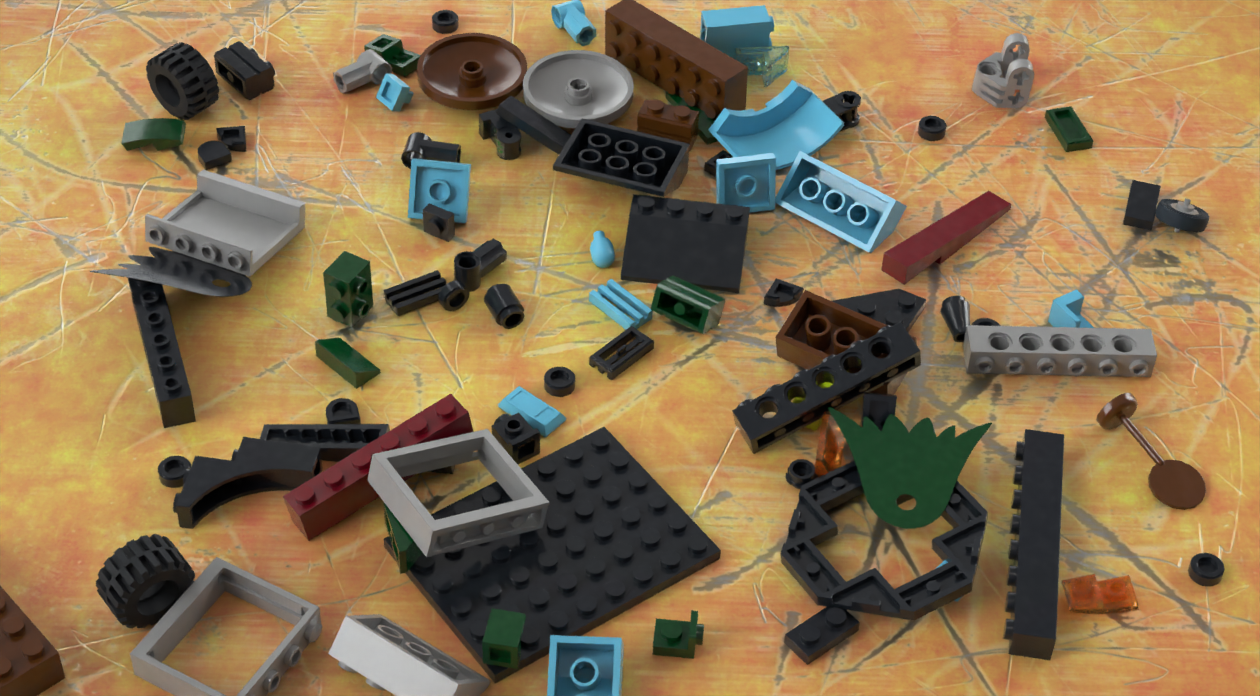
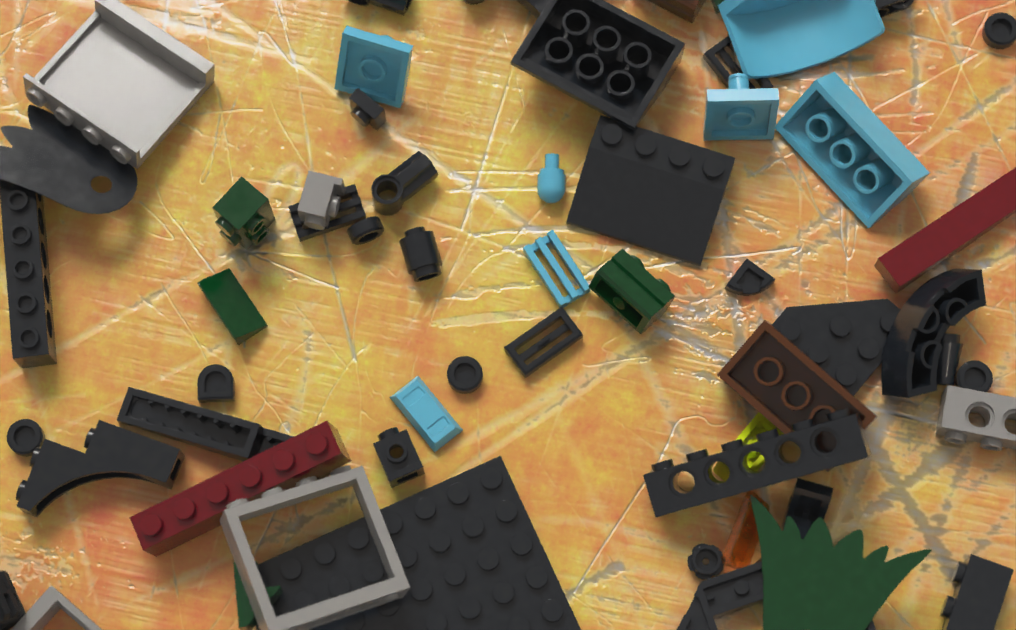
camera: 15 degrees right, 30 degrees up
none -> light grey brick [297,171,346,230]
none -> black brick [881,268,986,398]

